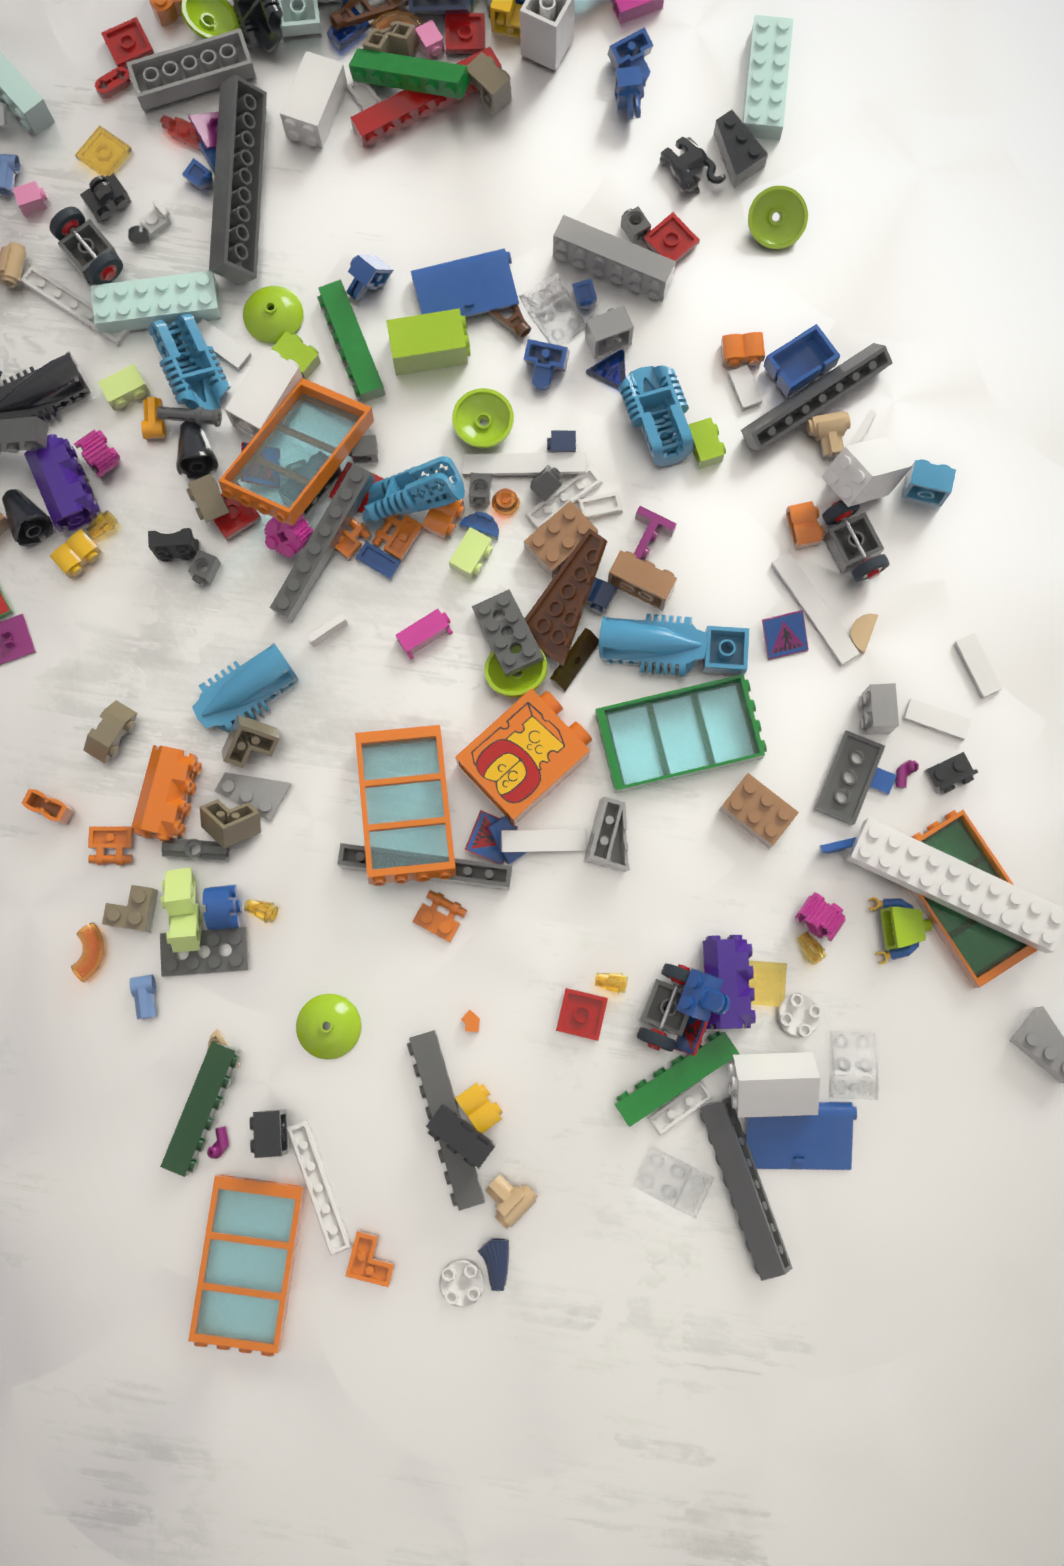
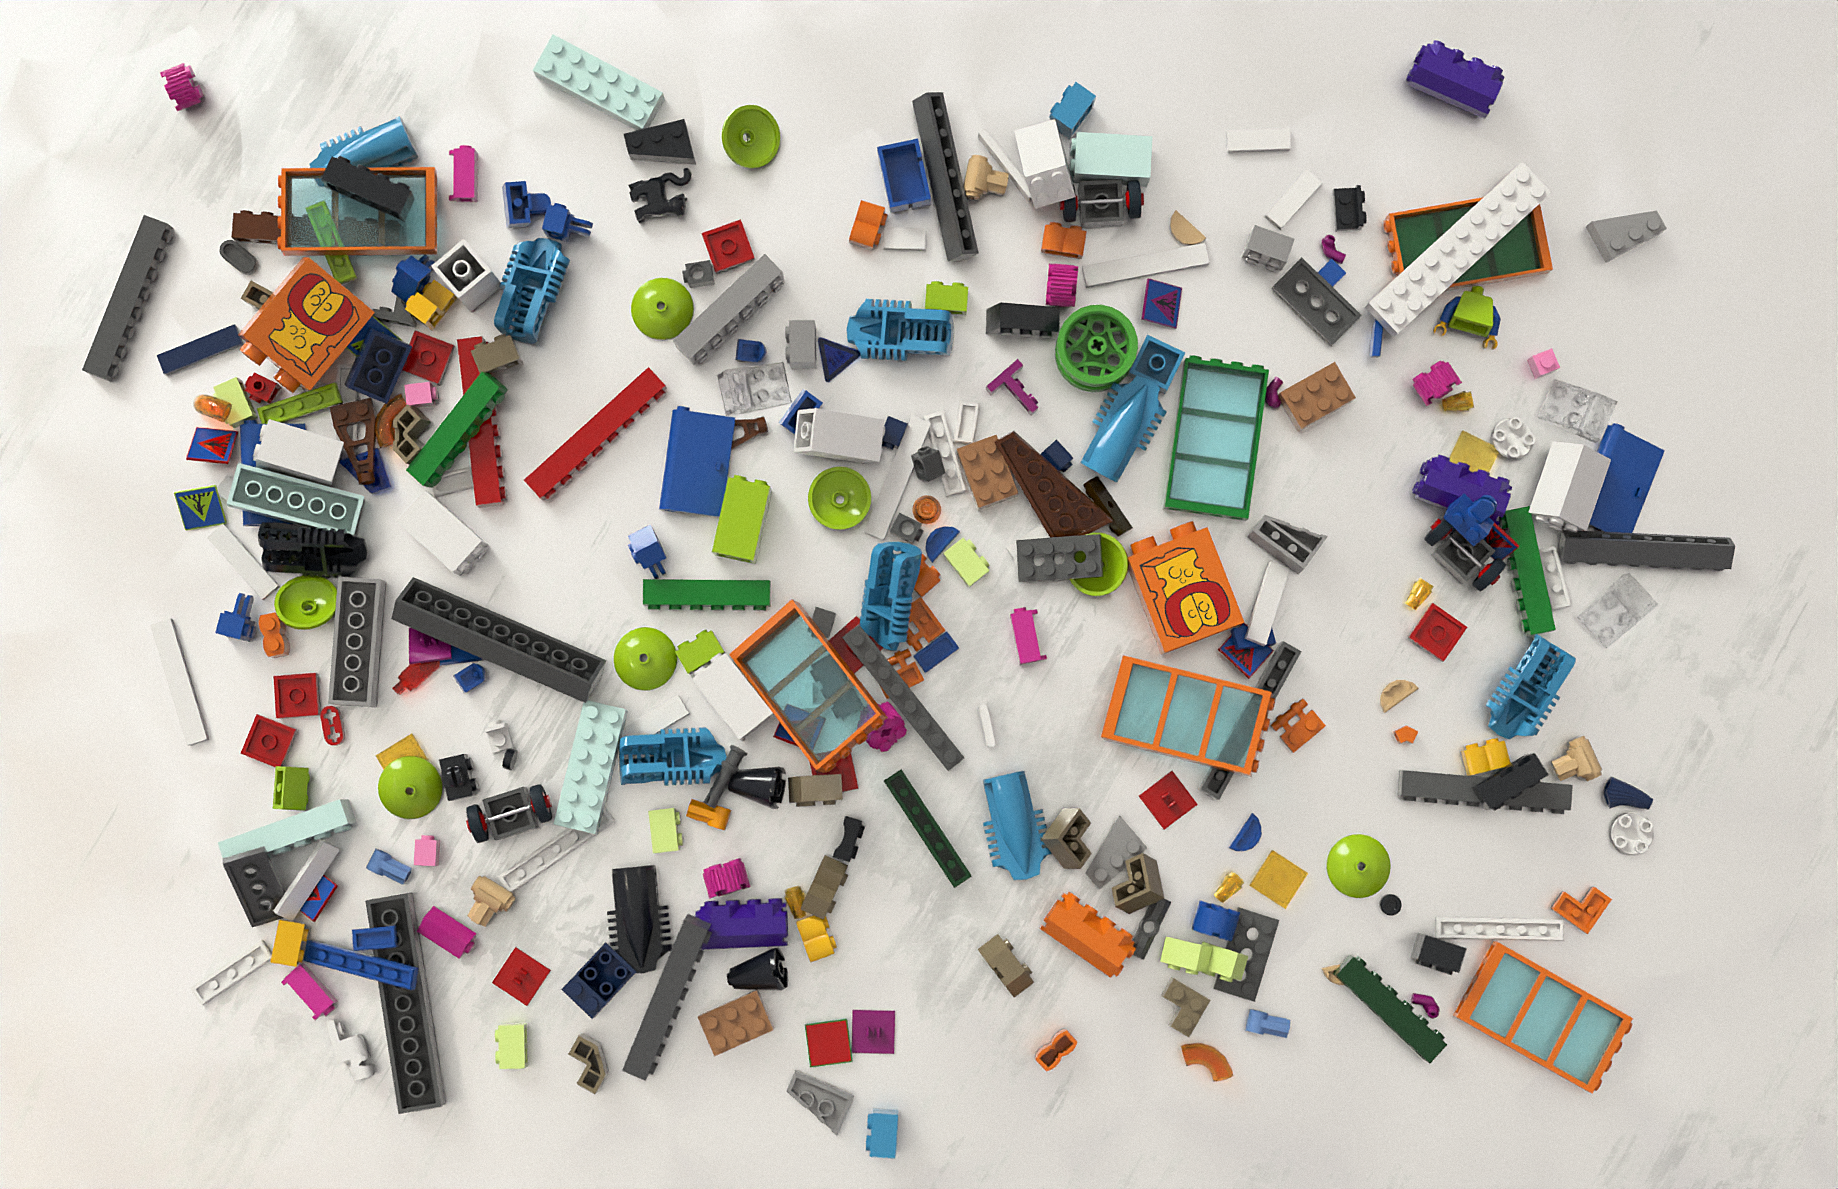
camera: 70 degrees left, 5 degrees up
orange plate [88,826,134,866] -> none
dark grey brick [188,549,221,585] -> none
medium nougat brick [608,550,677,611] -> none
none -> red plate [240,714,297,767]
none -> lime brick [272,766,310,811]
none -> lime dish [378,756,443,819]
none -> dark azure connector [494,238,570,344]
none -> red brick [524,367,667,501]
none -> lime dish [631,278,694,340]
none -> white brick [793,408,885,463]
none -> dark tan brick [801,855,848,920]
none -> dark green brick [884,769,972,888]
none -> black wedge [986,302,1060,338]
none -> dark pink brick [1046,264,1078,307]
none -> bright green wheel [1055,305,1138,392]
none -> light aqua brick [1069,132,1153,187]
none -> red piece [1139,771,1198,830]
none -> blue tile [1229,813,1262,851]
none -> clear yellow tile [1249,850,1308,909]
none -> magenta arm [1265,376,1284,409]
none -> black tile [1379,894,1402,916]
none -> tan tile [1380,680,1419,713]
none -> dark azure connector [1486,634,1576,739]
none -> bright pink brick [1527,348,1560,379]

